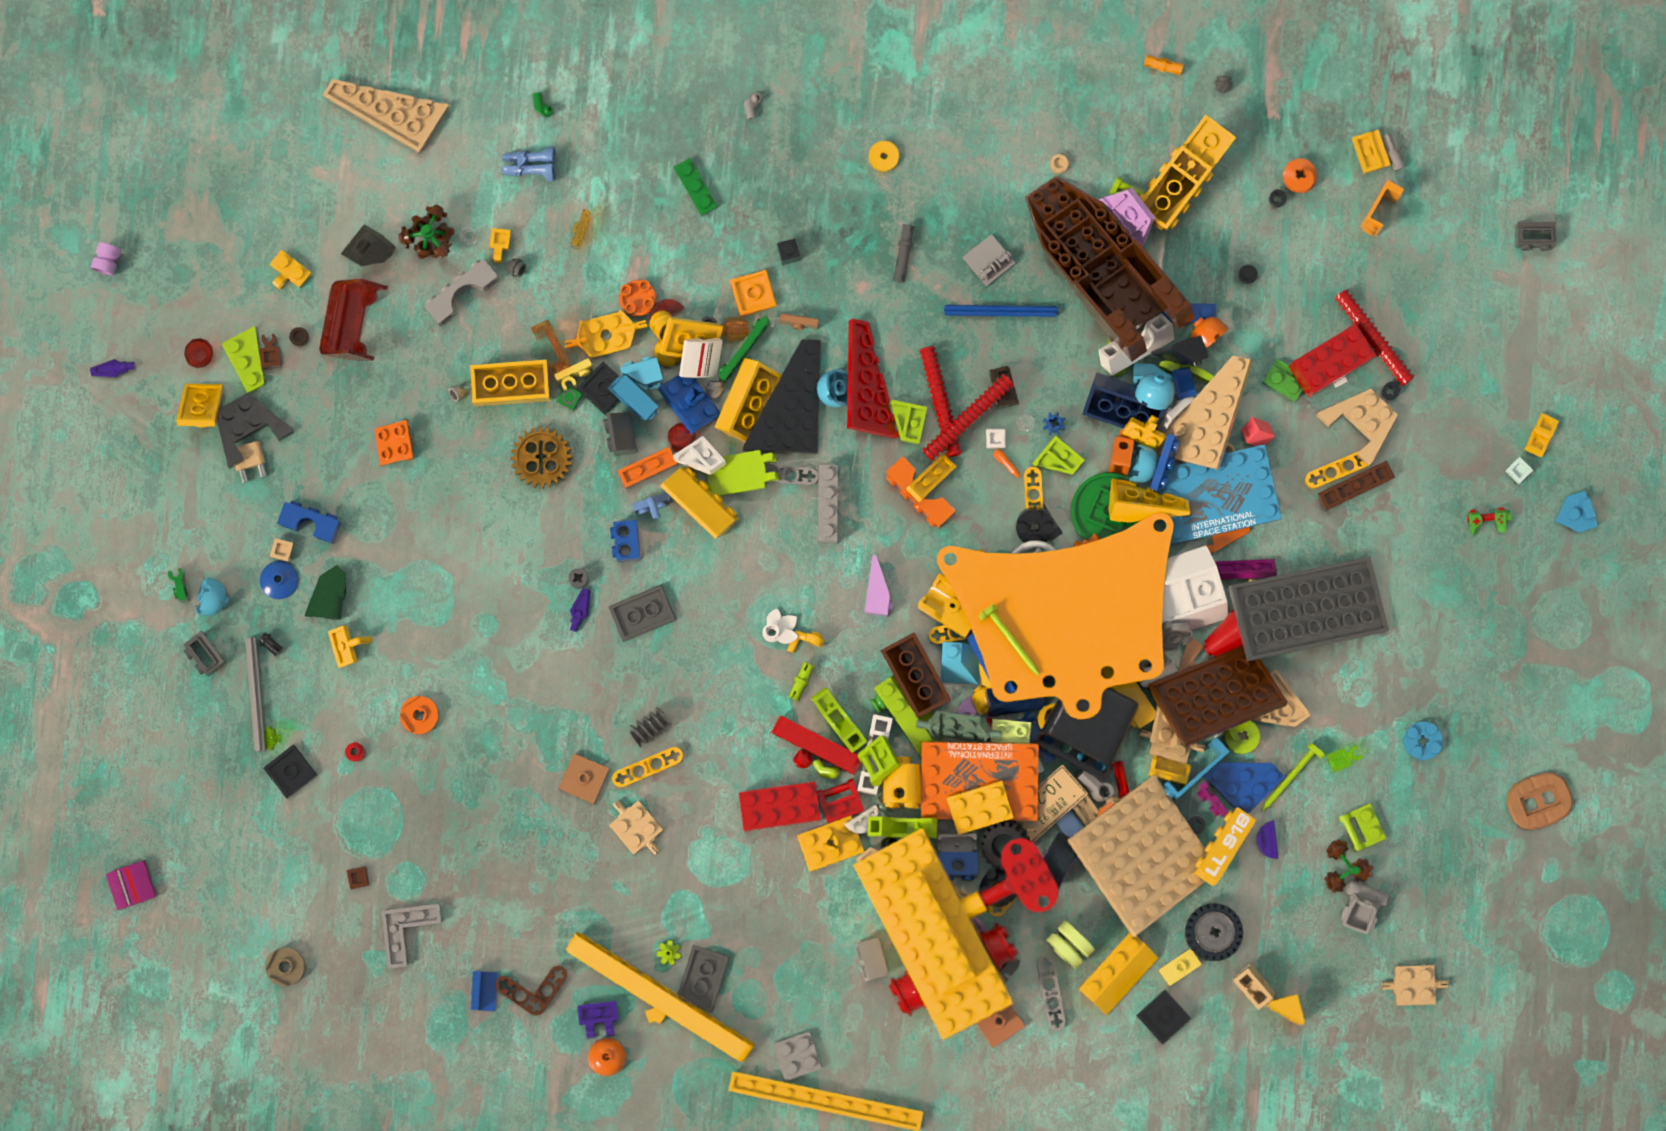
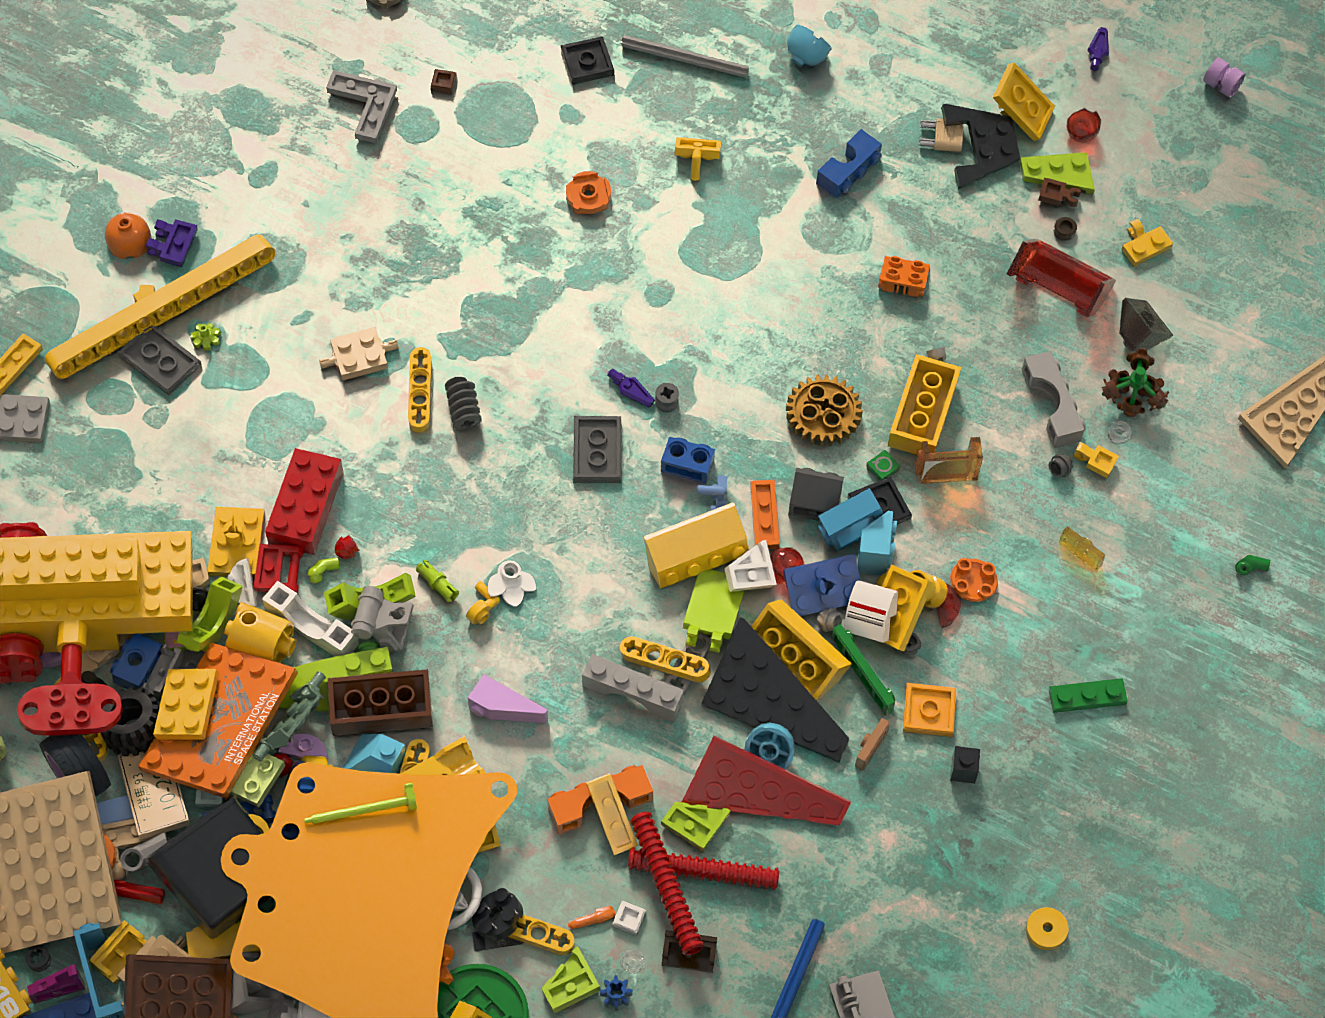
camera: 110 degrees right, 20 degrees down
green plate [168,568,189,603] -> none
dark grey window [183,631,227,677] -> none
black pin [258,632,283,656] -> none
blue dish [260,561,298,599] -> none
clear neon green plant [264,726,281,750] -> none
tan plate [270,538,294,562] -> none
dark green panel [305,565,346,620] -> none
red plate [345,742,365,762] -> none
blue panel [471,971,498,1011] -> none
reddish brown beam [495,966,567,1016] -> none
medium blue piece [501,147,556,182] -> none
light yellow plate [554,358,593,391] -> none
medium nougat plate [559,754,609,804] -> none
yellow plate [564,310,647,358] -> none
clear orange head [721,317,749,342] -> none
light grey arm [744,92,762,120] -> none
red beam [771,715,862,775] -> none
light grey hinge [855,938,889,982] -> none
lime plate [858,735,901,786] -> none
dark grey pin [893,224,915,283] -> none
none -> light grey piece [351,586,414,652]
none -> yellow beam [620,637,711,683]

